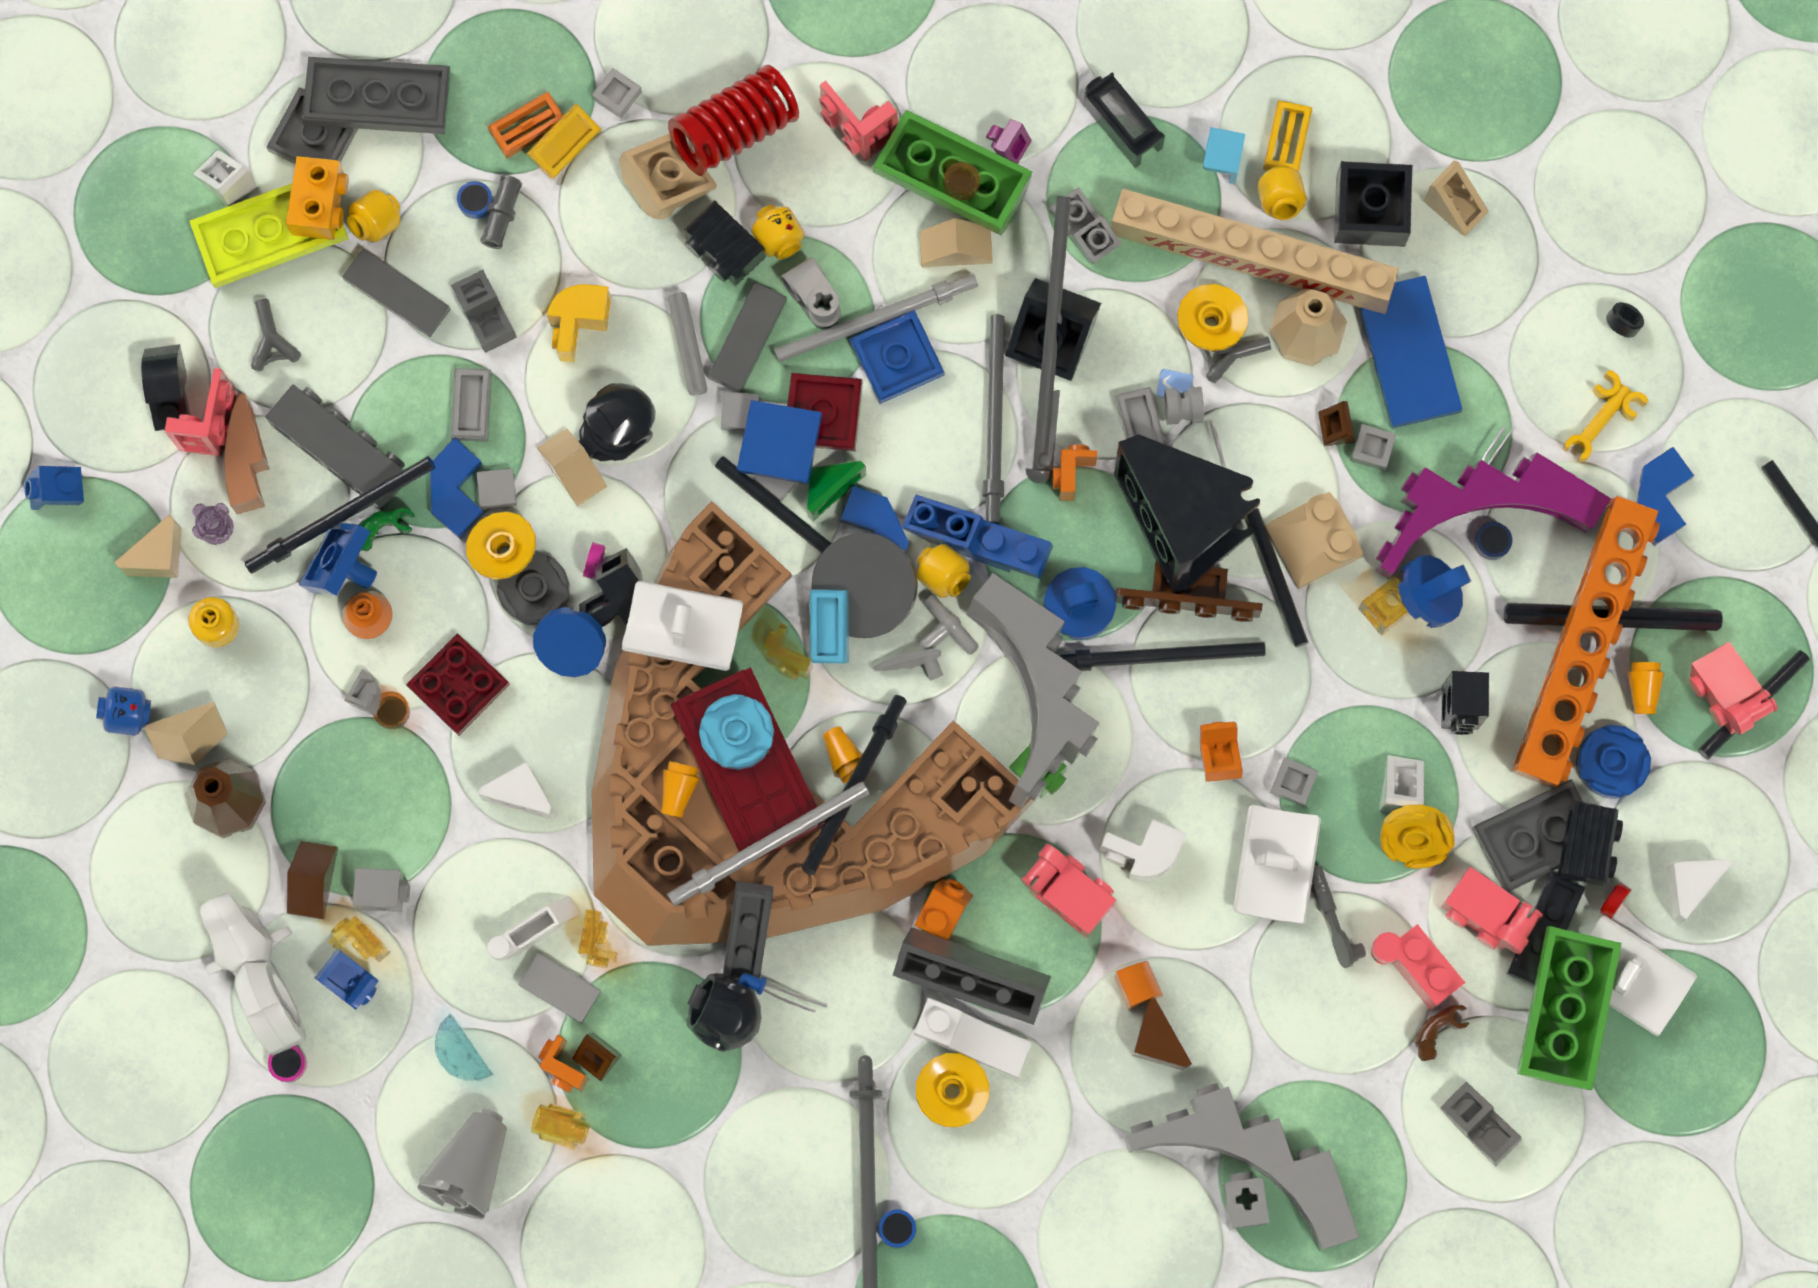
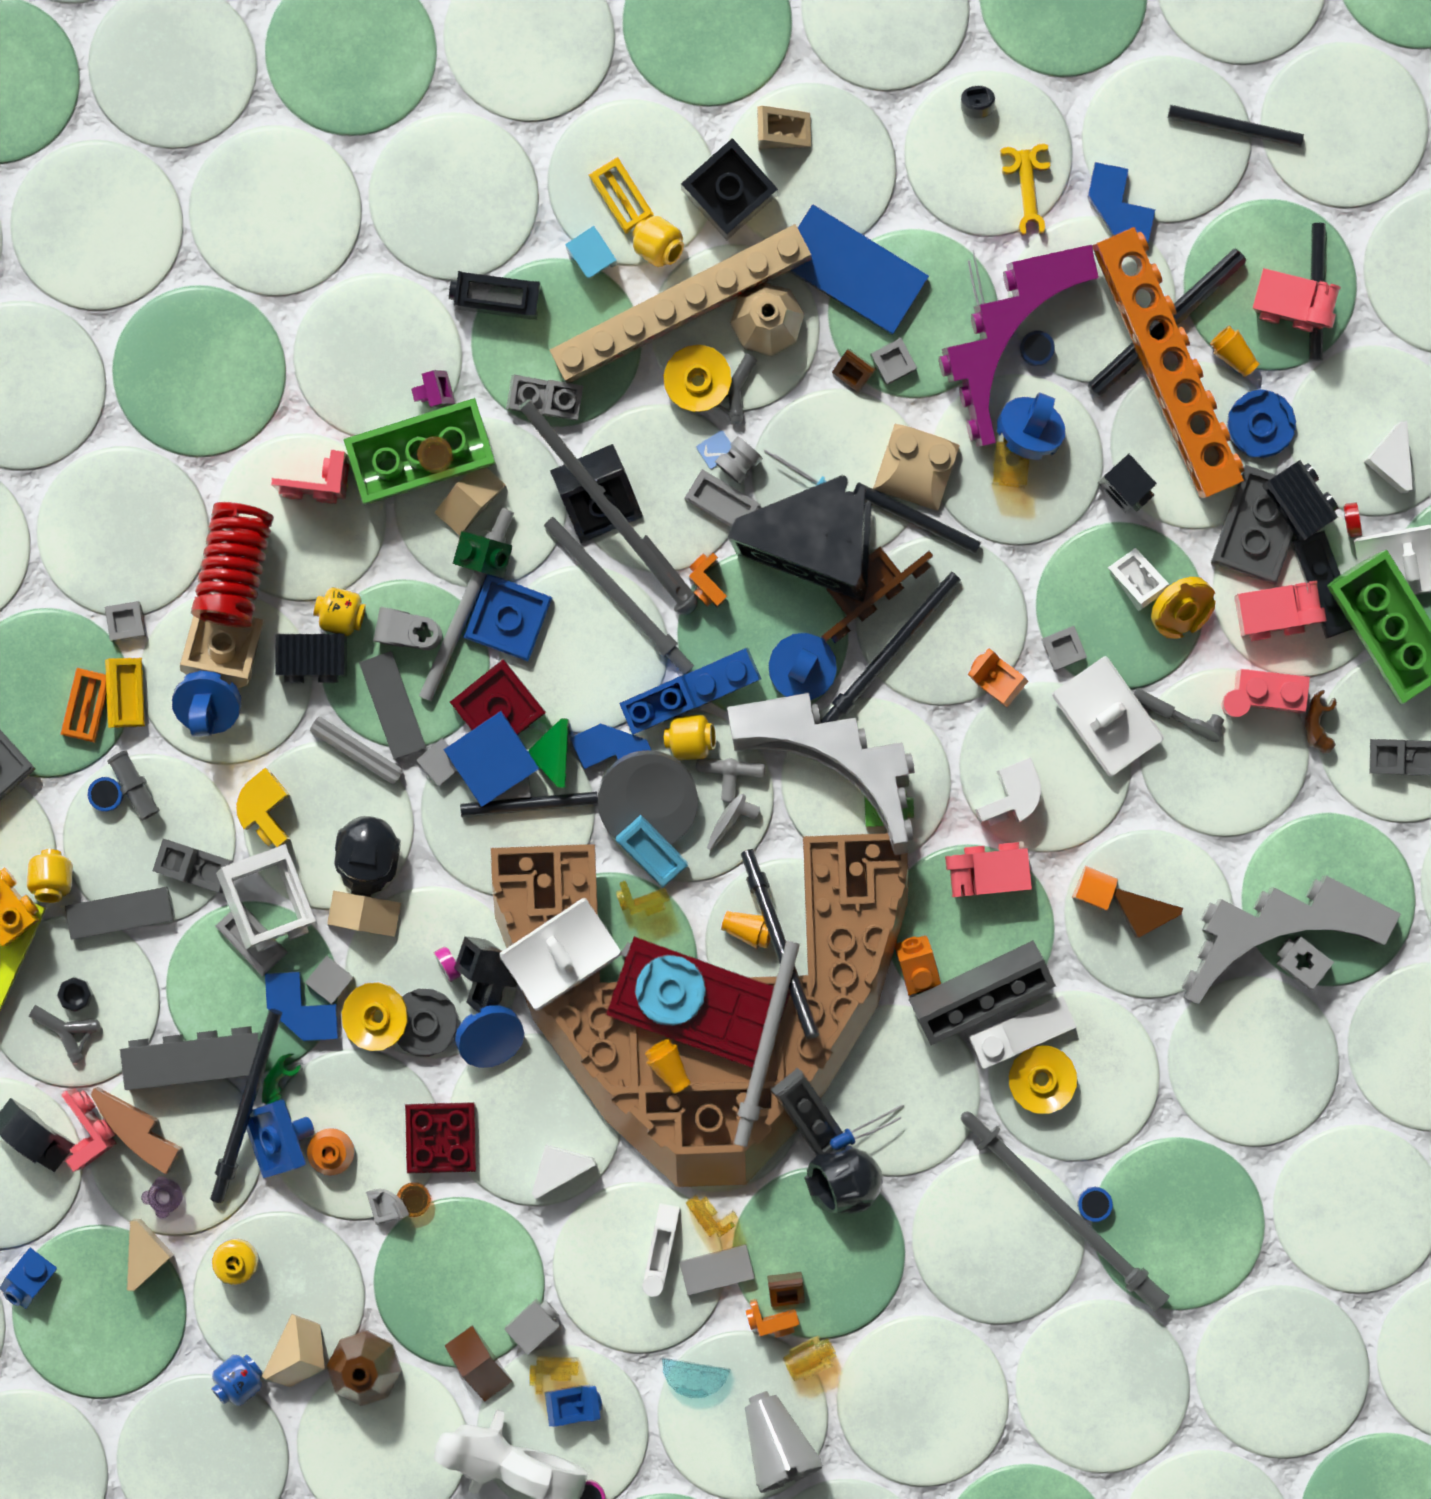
camera: 50 degrees left, 10 degrees up
none -> black tile [57,977,93,1012]
none -> blue tile [172,671,242,737]
none -> white window [216,844,315,952]
none -> dark green bracket [452,531,512,578]

